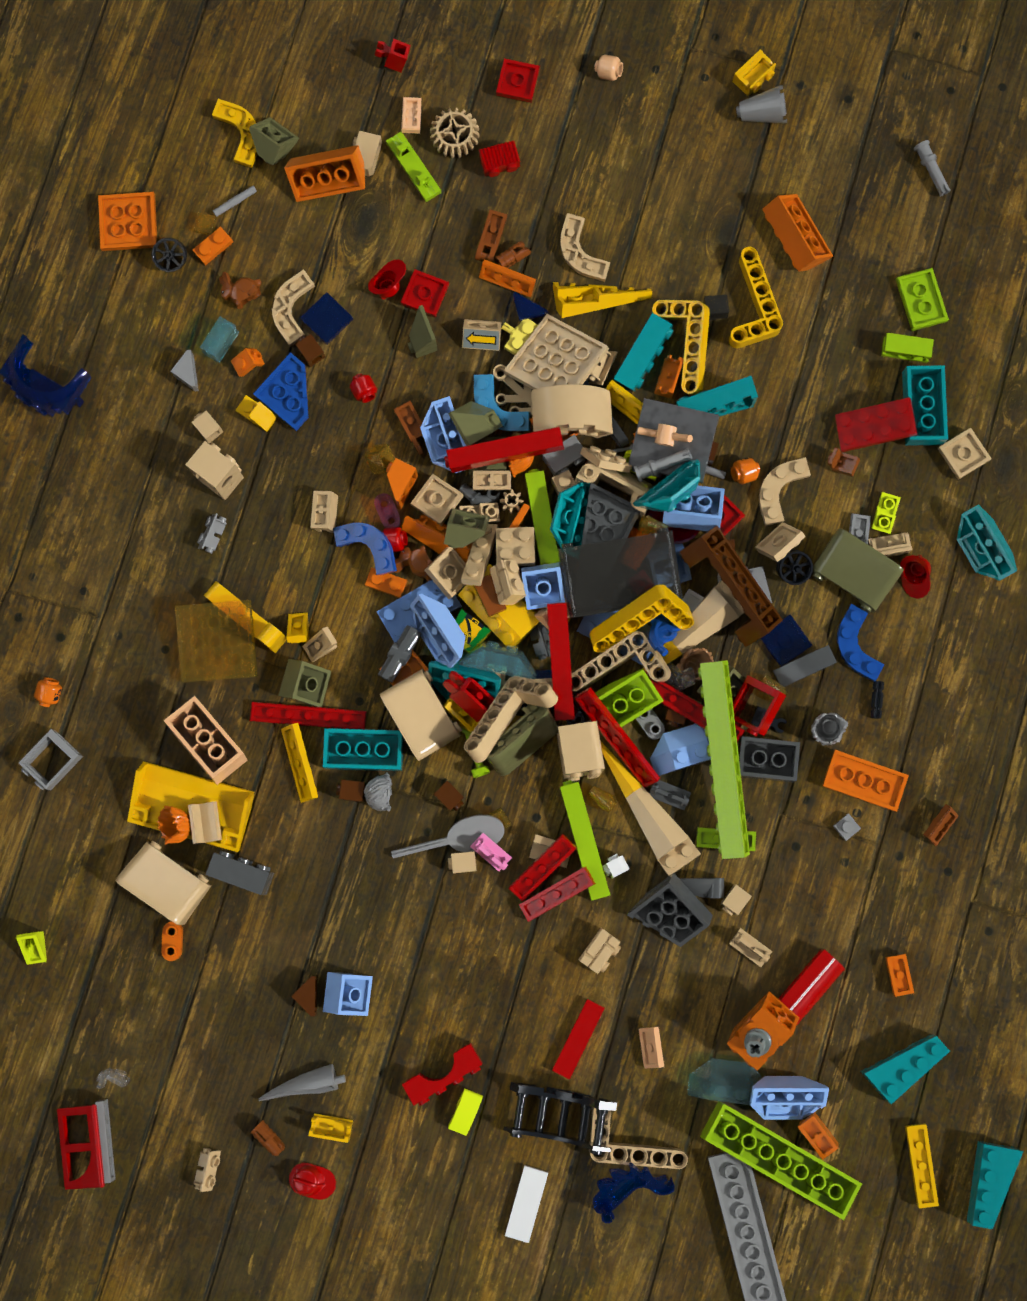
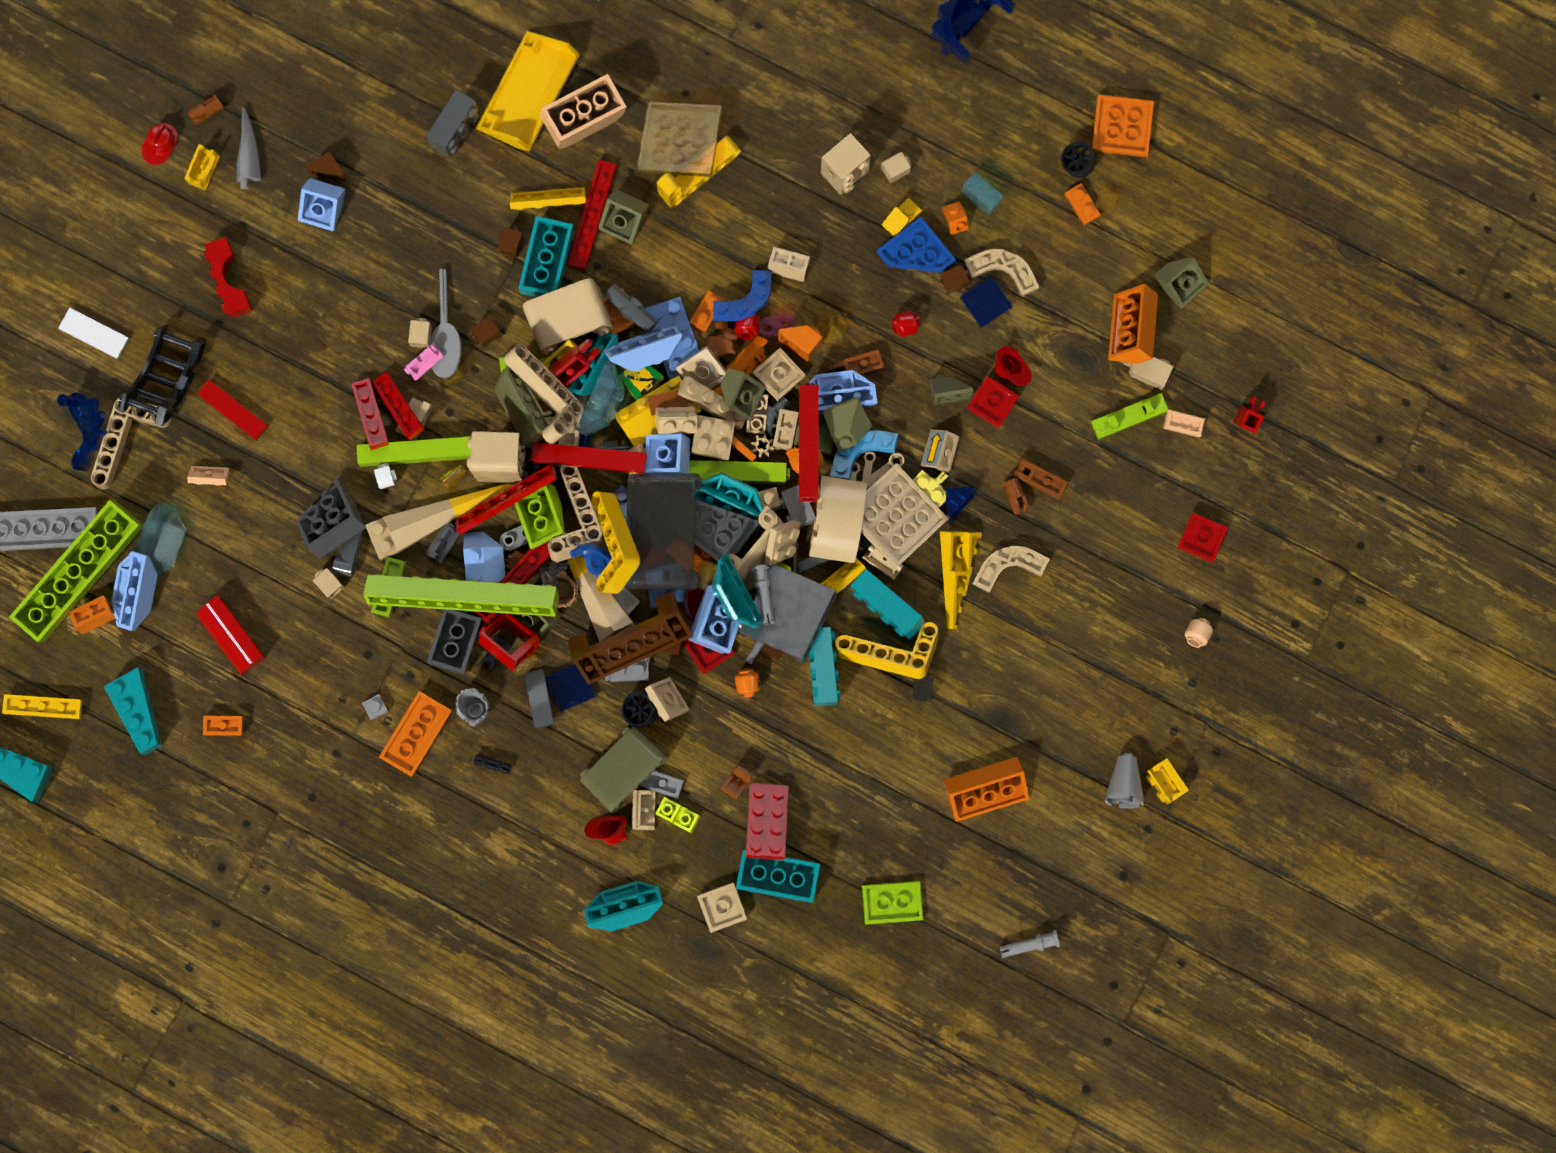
camera: 100 degrees right, 0 degrees up
tan windscreen [115,841,211,925] -> none
orange hair [157,805,191,845] -> none
orange plate [161,922,183,961] -> none
light grey slope [171,350,199,392] -> none
tan panel [188,802,222,844] -> none
tan hinge [193,1148,221,1192] -> none
light grey hinge [197,513,227,554] -> none
yellow plate [212,99,257,168] -> none
light grey piece [212,186,257,217] -> none
dark orange animal [219,272,262,309] -> none
yellow slope [287,613,309,643] -> none
tan slope [302,627,337,662] -> none
light grey hair [364,772,392,811] -> none
tan gear [430,107,480,159] -> none
neon yellow slope [448,1089,483,1136] -> none
red brick [479,140,520,177] -> none
orange tile [479,259,536,297] -> none
tan brick [578,928,621,974] -> none
light nougat piece [637,424,693,447] -> none
orange hinge [654,355,684,399] -> none
orange piece [727,991,799,1071] -> none
yellow beam [729,247,783,349] -> none
tan hinge [729,928,772,967] -> none
tan plate [759,457,811,526] -> none
blue plate [837,604,885,682] -> none
lime piece [881,333,934,363] -> none
dark orange plate [923,804,959,846] -> none

